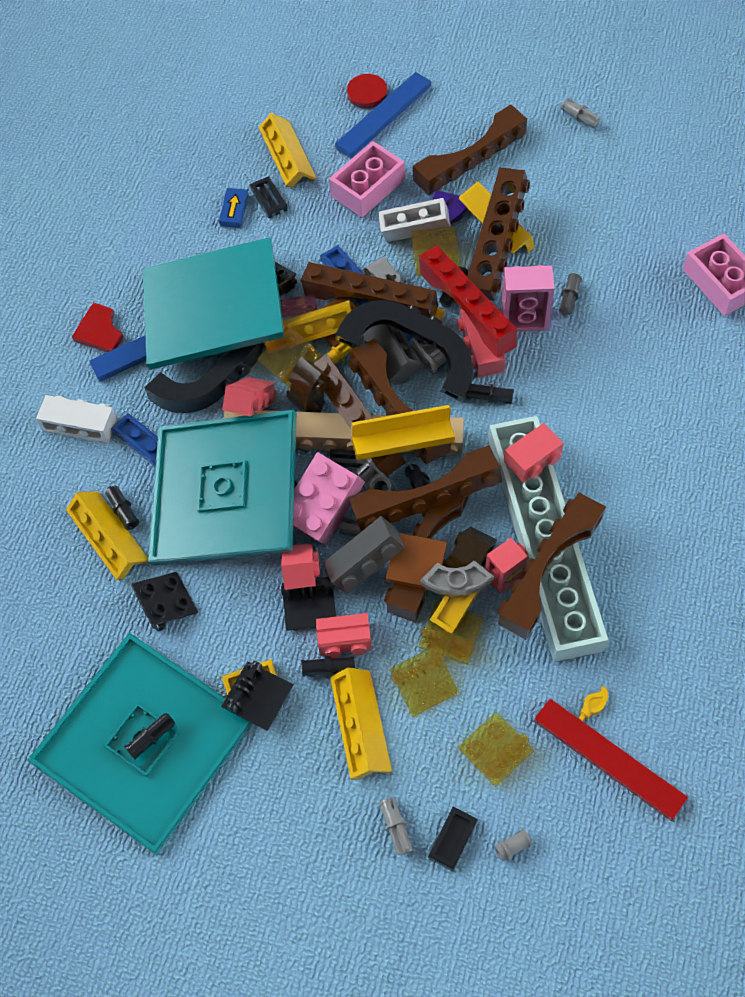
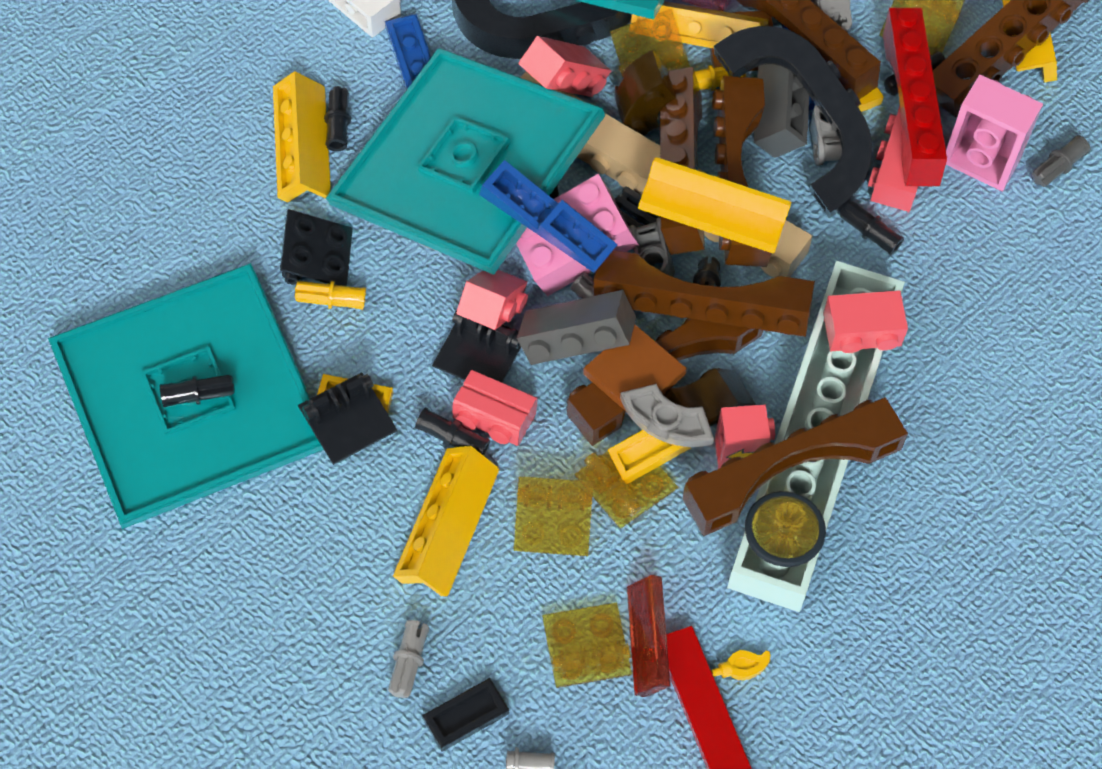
camera: 25 degrees right, 0 degrees up
none -> yellow axle [295,281,366,310]
none -> blue slope [479,160,618,273]
none -> clear red tile [627,575,671,697]
none -> clear yellow wheel [745,491,826,567]

